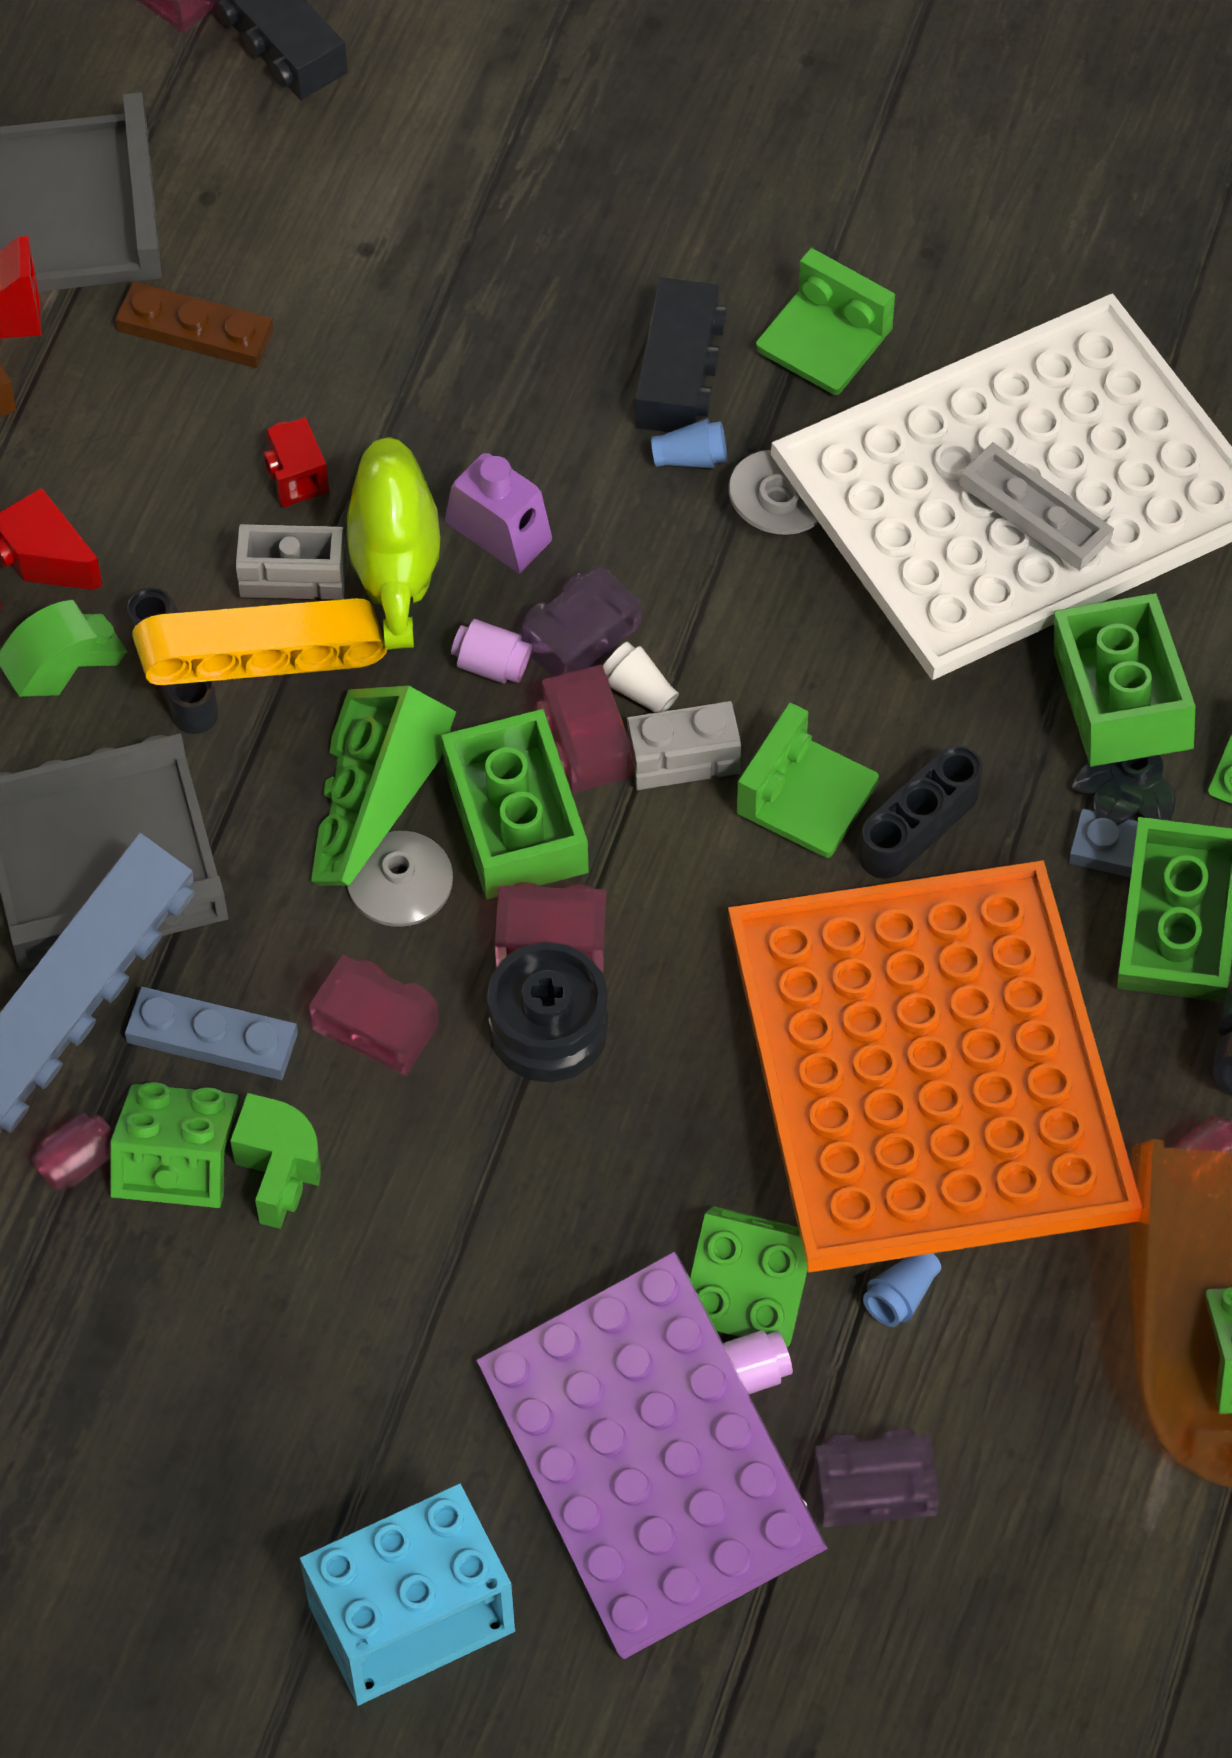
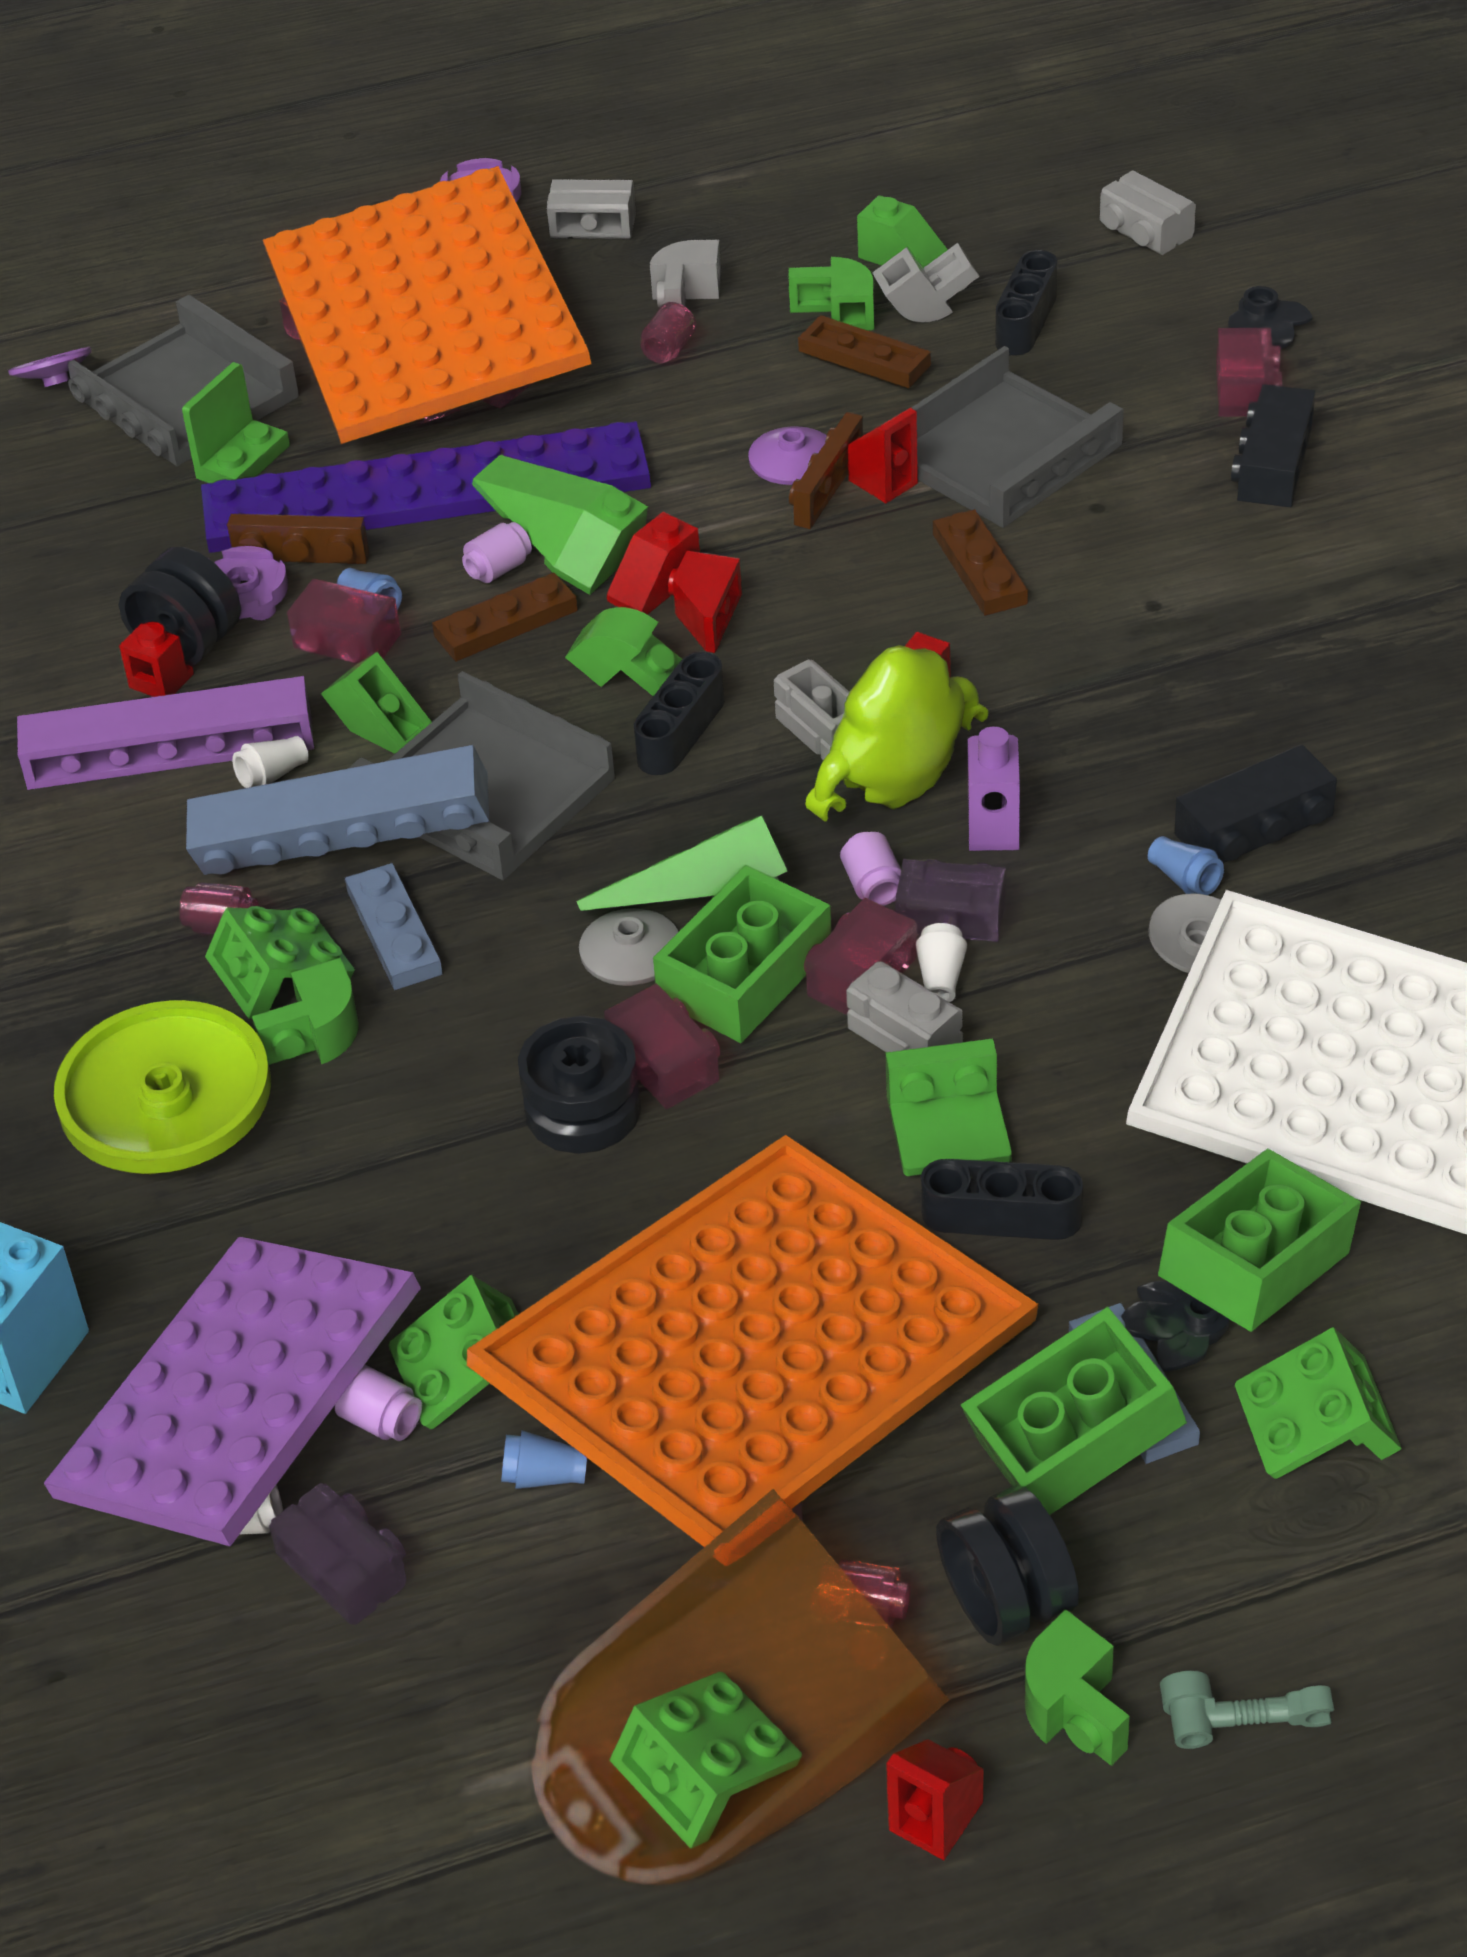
camera: 55 degrees right, 15 degrees down
yellow beam [132,598,387,685] -> none
clear pink brick [309,954,439,1076] -> none
bright green bracket [756,248,895,395] -> none
light grey plate [958,442,1114,571] -> none
none -> lime dish [54,1000,271,1174]

